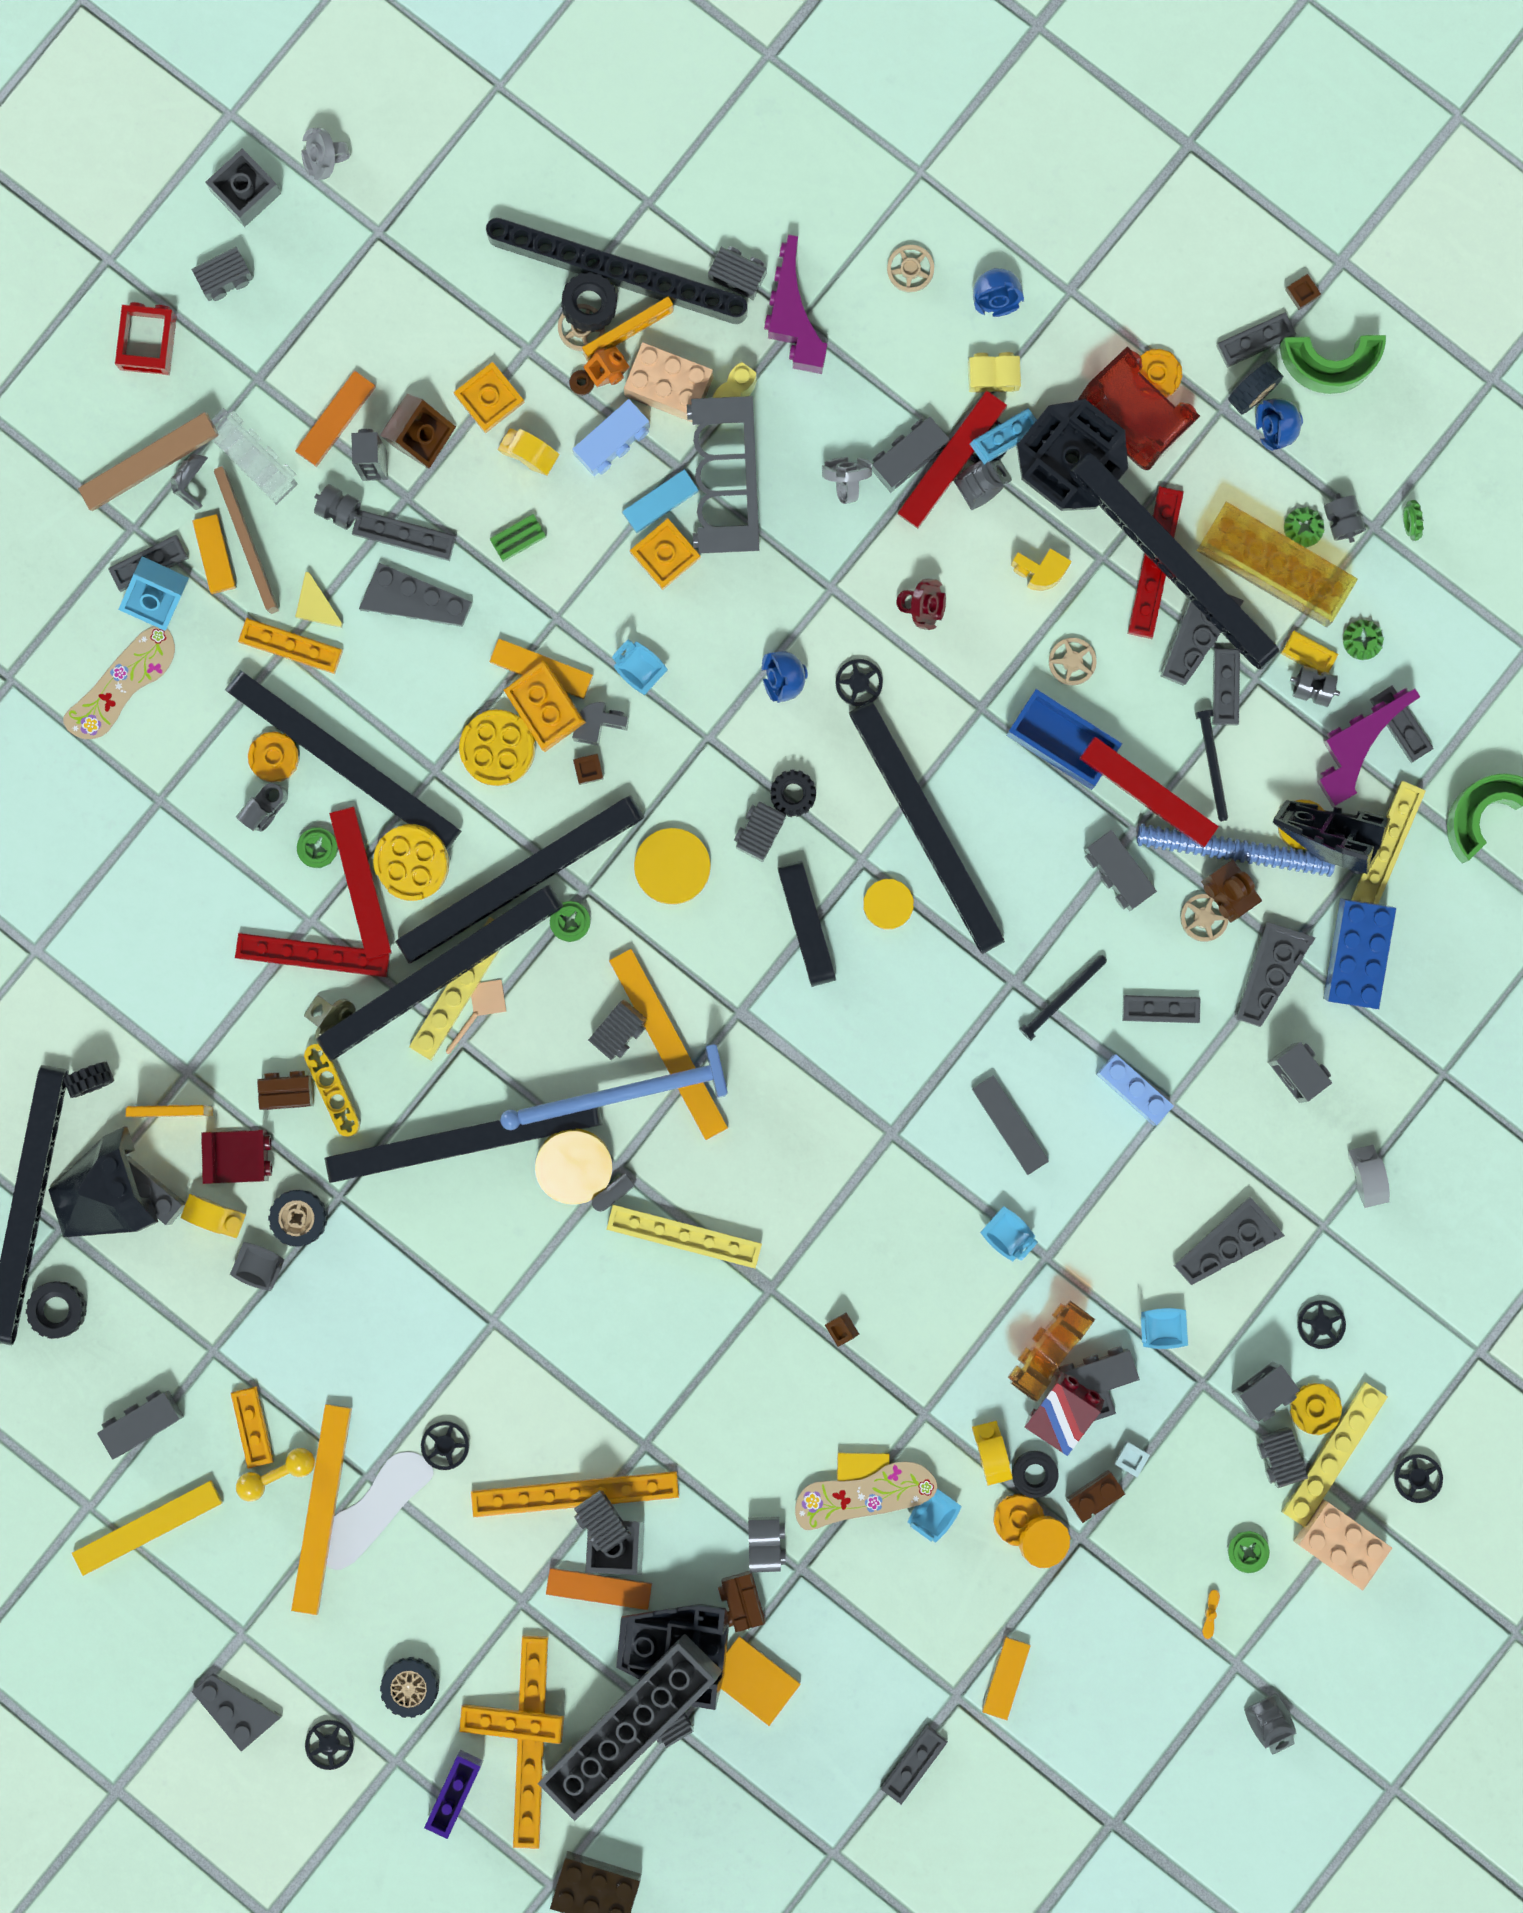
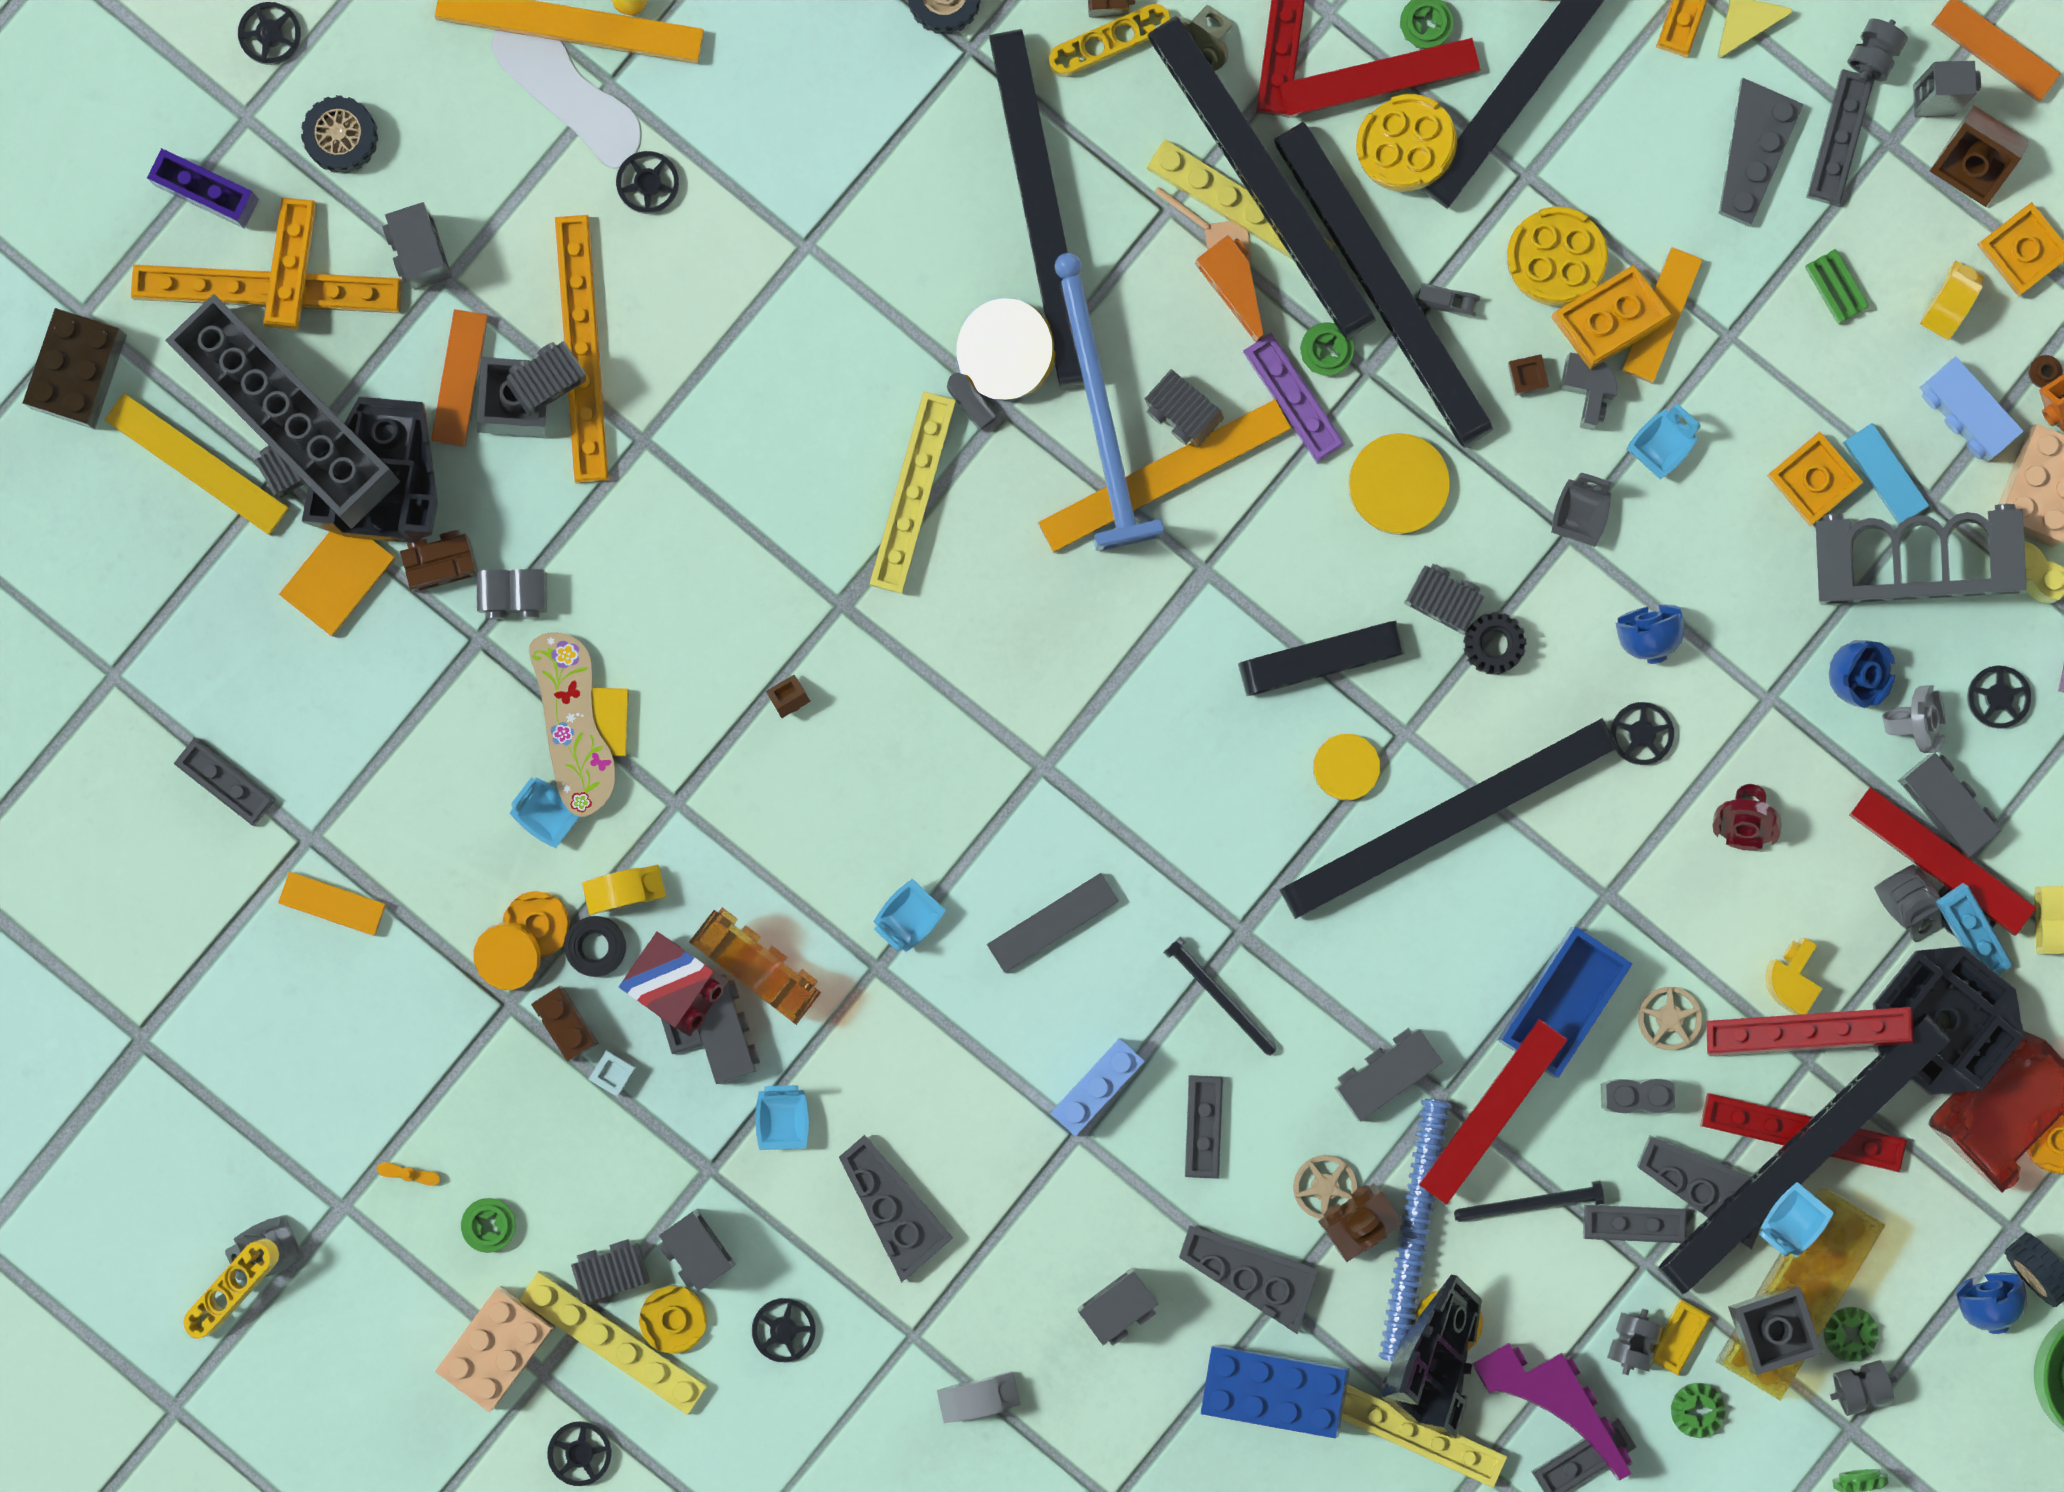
camera: 85 degrees right, 0 degrees up
none -> yellow tile [104,393,289,536]
none -> yellow beam [183,1238,279,1339]
none -> dark grey brick [382,202,453,290]
none -> orange slope [1195,235,1263,342]
none -> medium lavender tile [1243,333,1345,463]
none -> dark grey bar [1417,283,1480,318]
none -> dark grey piece [1551,473,1612,547]
none -> dark grey brick [1601,1079,1675,1113]
none -> red tile [1706,1007,1914,1056]
none -> dark grey brick [1728,1285,1823,1375]
none -> medium azure piece [1759,1182,1834,1257]
none -> blue cylinder [1829,640,1895,708]
none -> black wheel [1967,665,2031,729]

